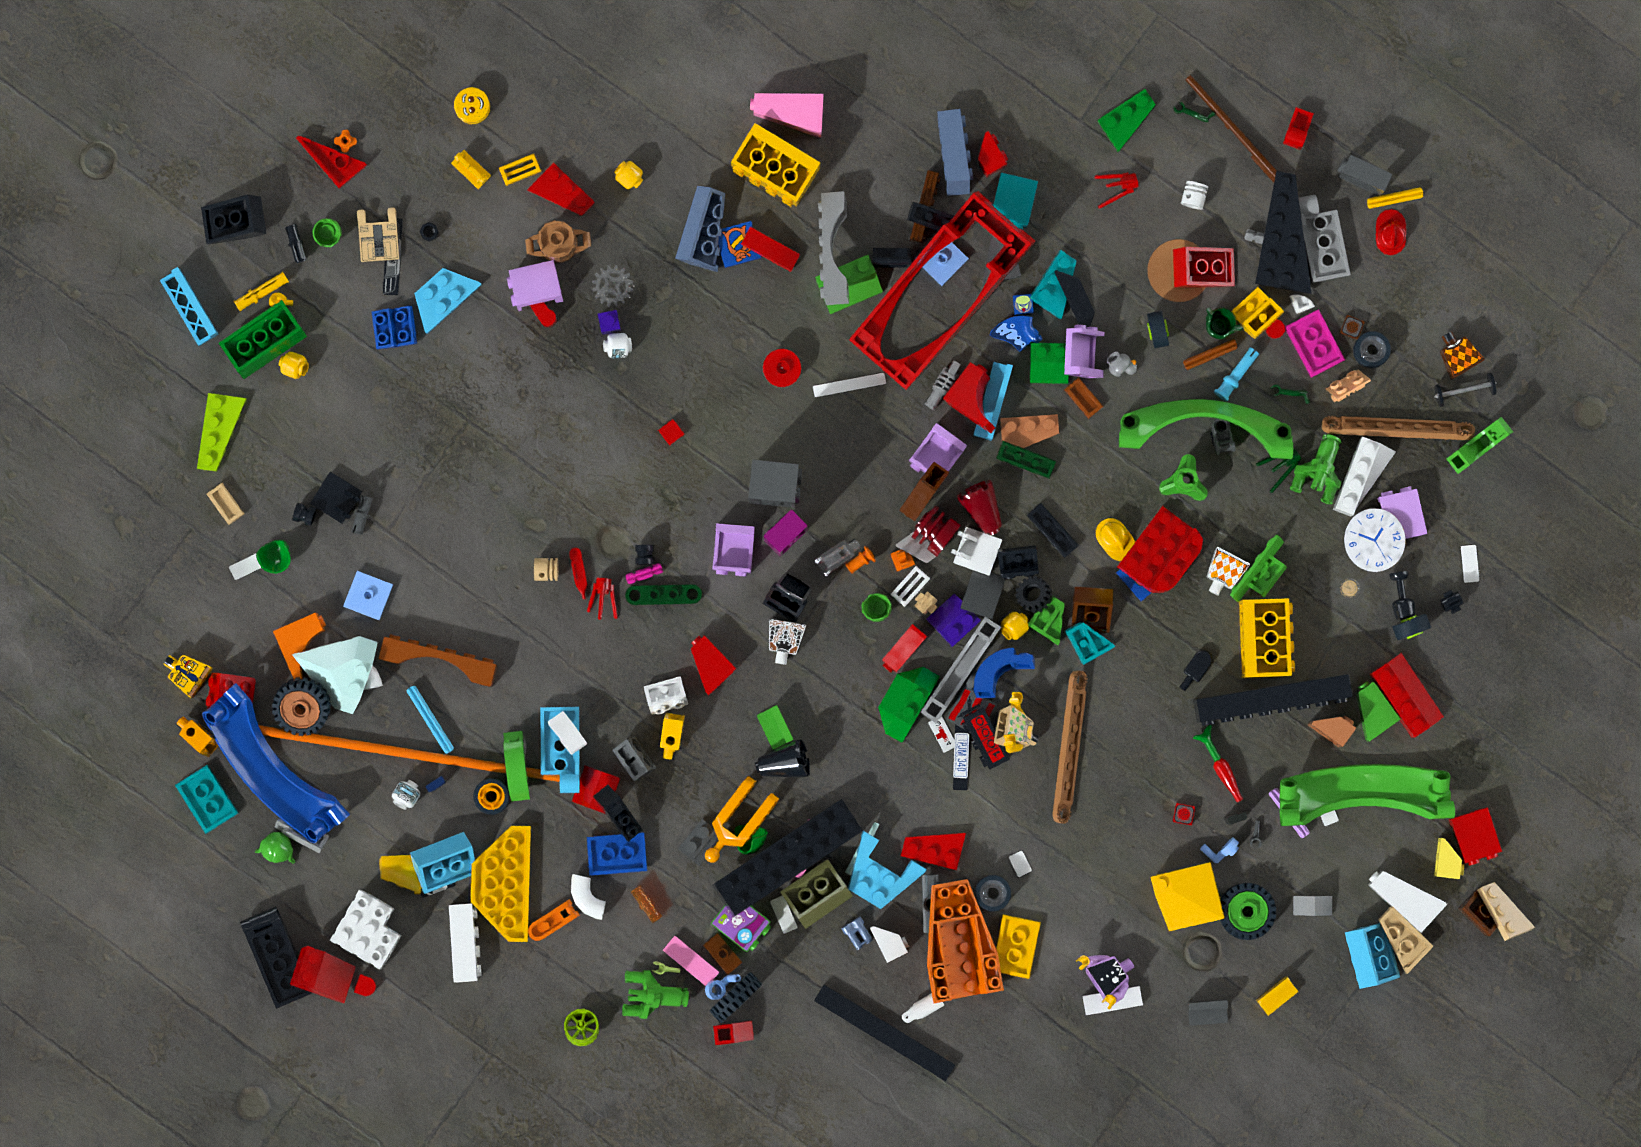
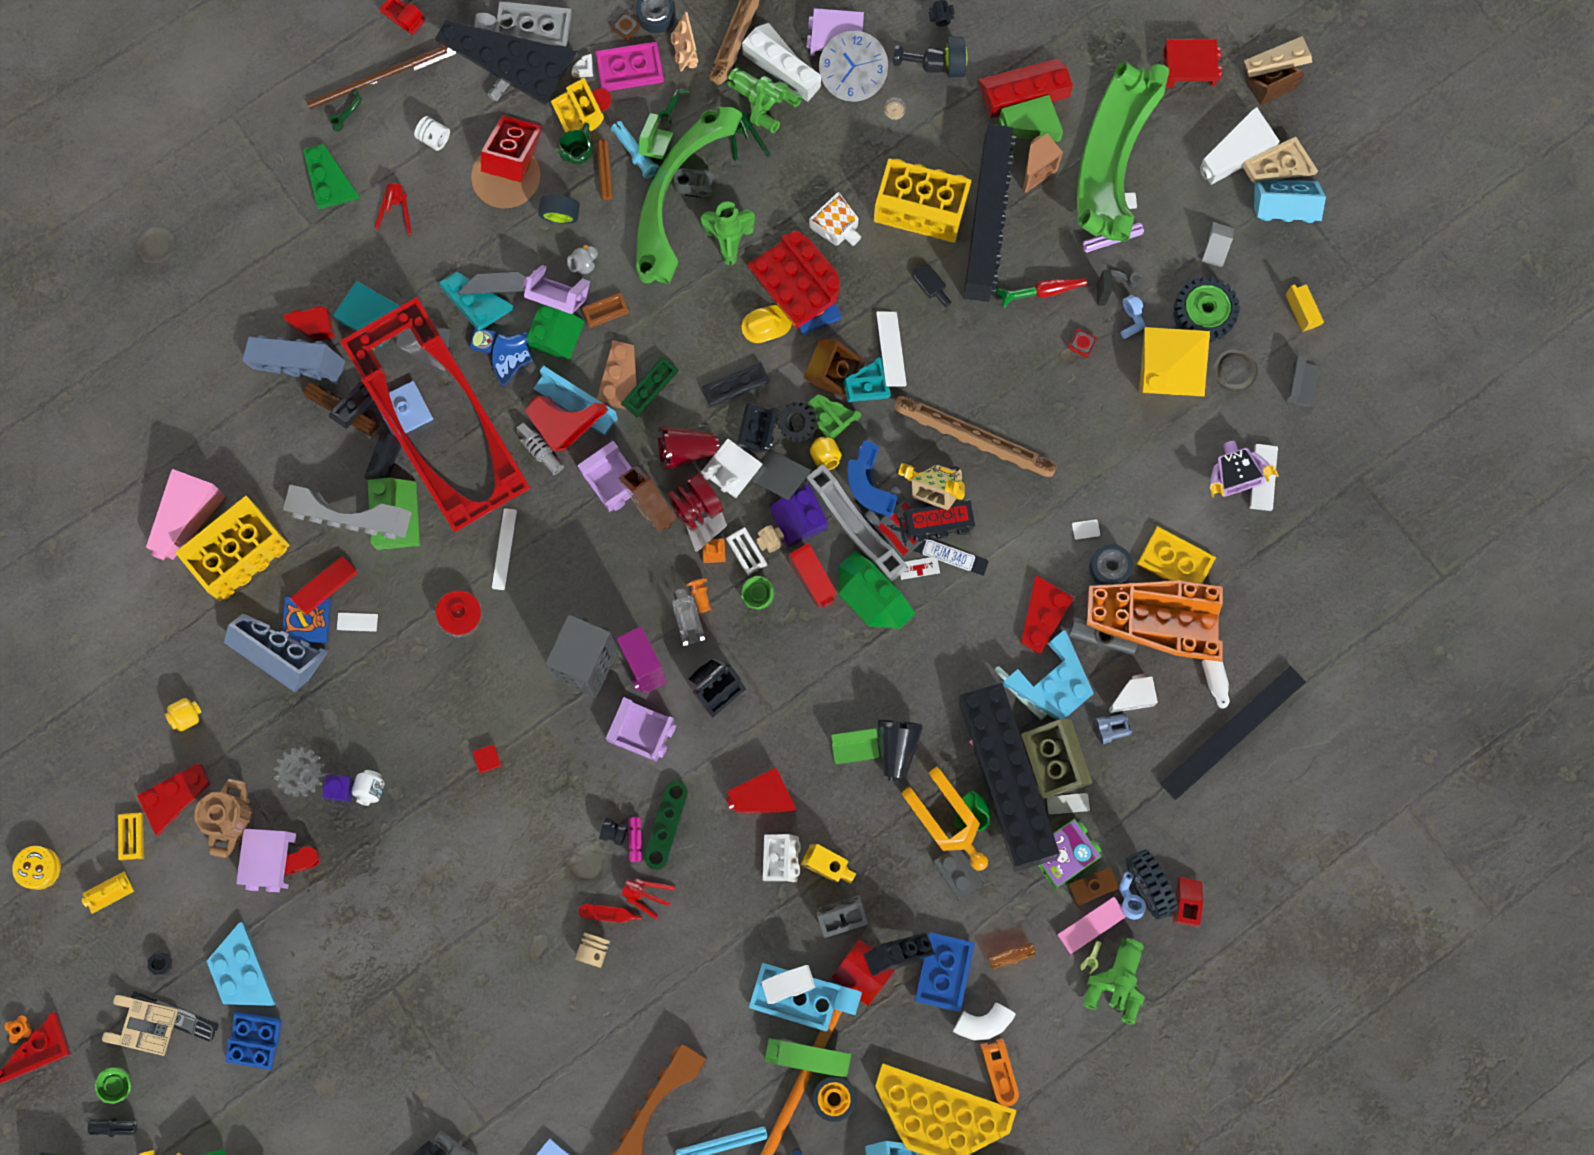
camera: 70 degrees left, 10 degrees down
lime wheel [564,1009,599,1046] -> none
torso [769,619,806,665] -> none
bright green bracket [1230,535,1287,602] -> none
light yellow slope [1434,838,1464,879] -> none
none -> white sticker [337,613,378,631]
none -> bright green panel [638,113,673,159]
none -> white sticker [877,312,907,386]

